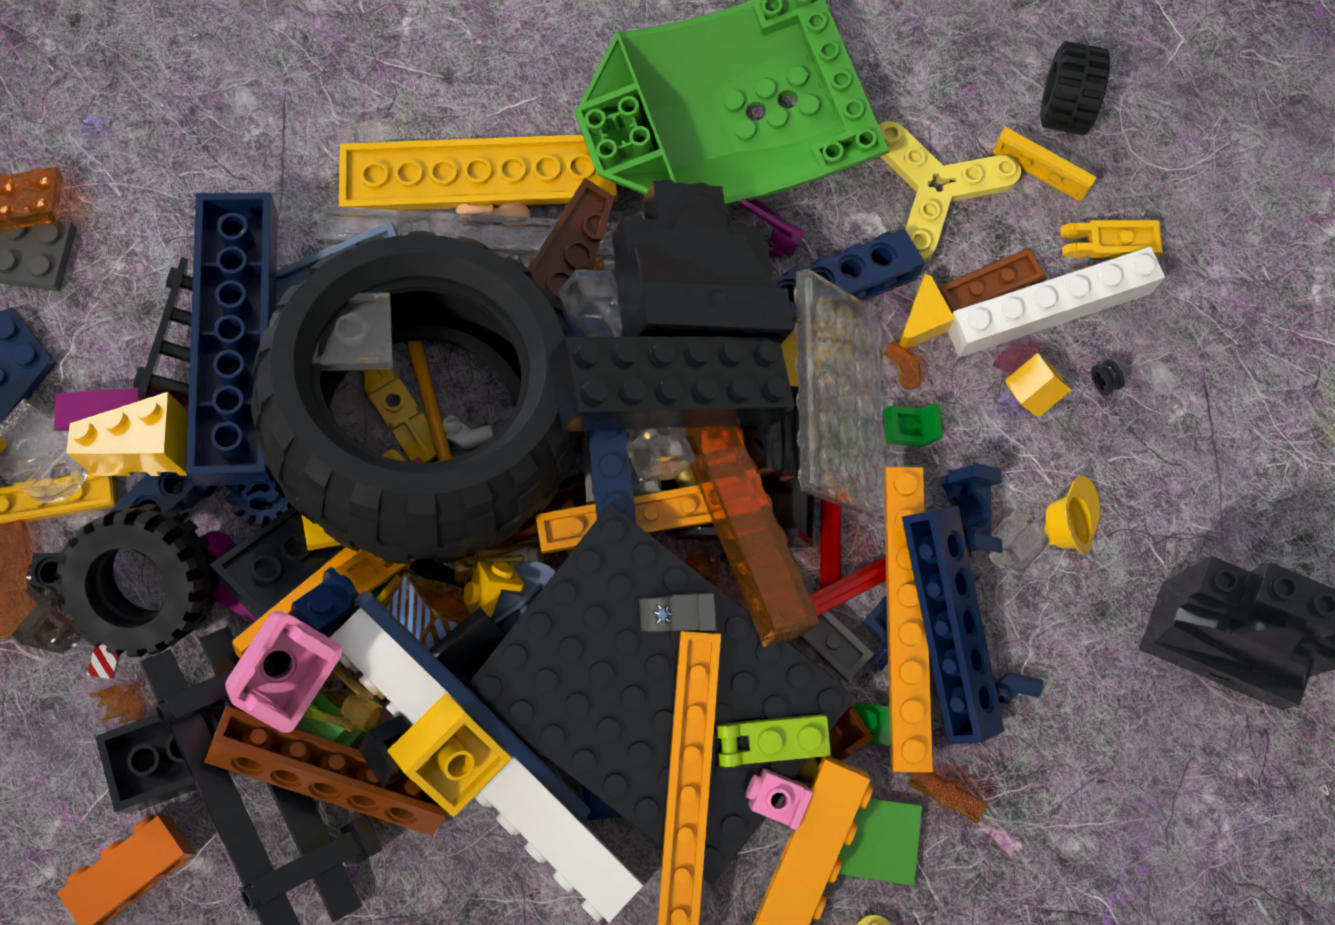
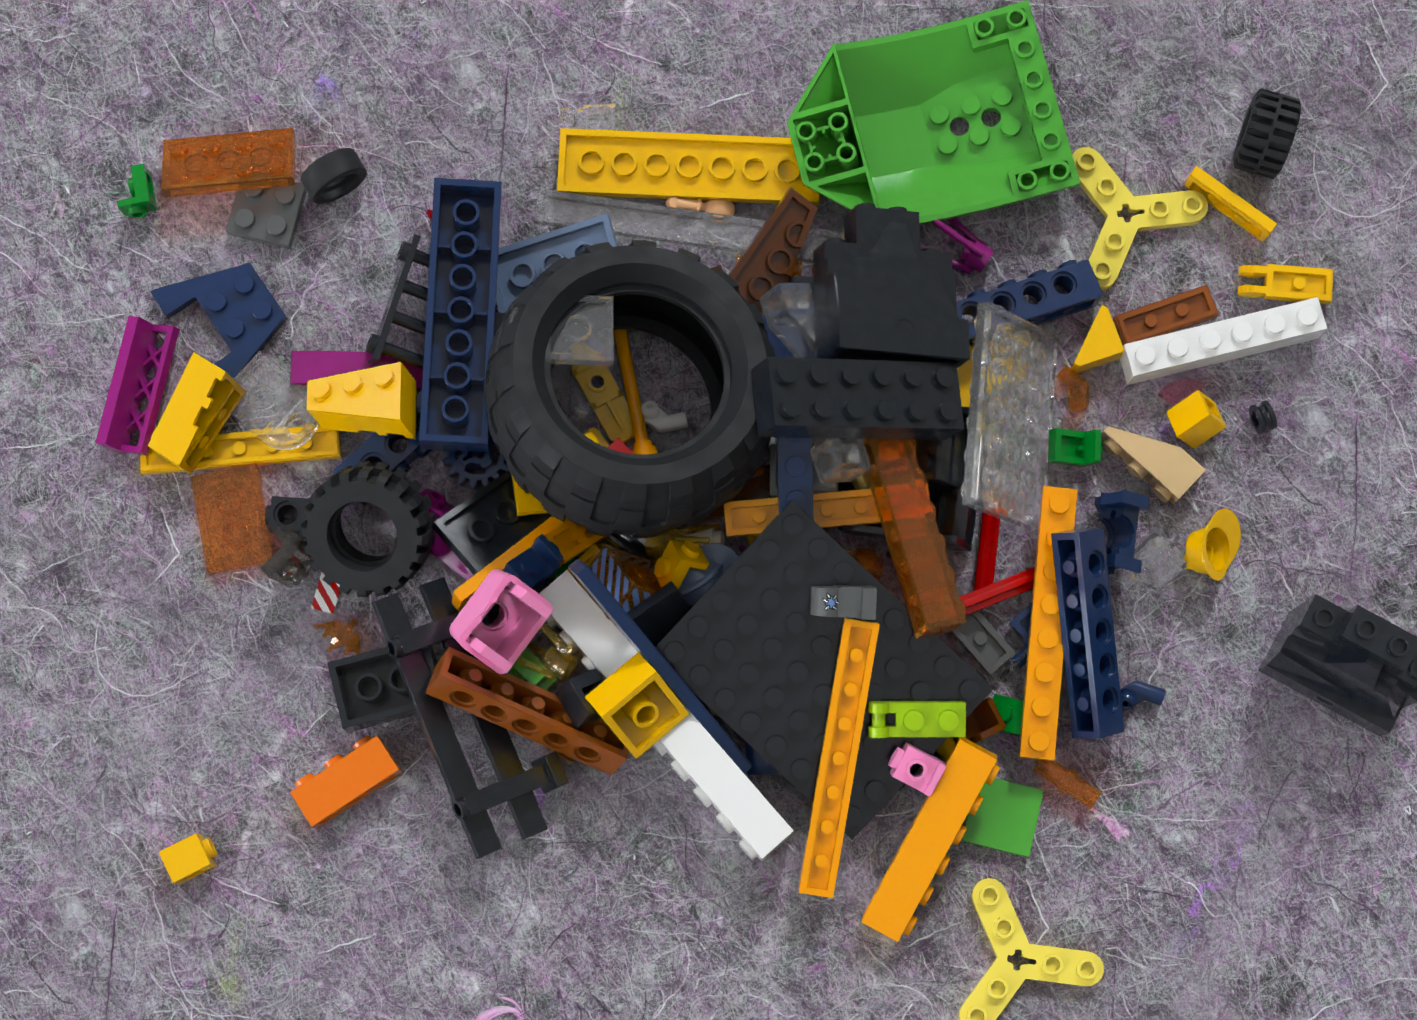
camera: 10 degrees right, 5 degrees up
none -> black tyre [300,148,367,204]
none -> tan slope [1101,426,1206,505]

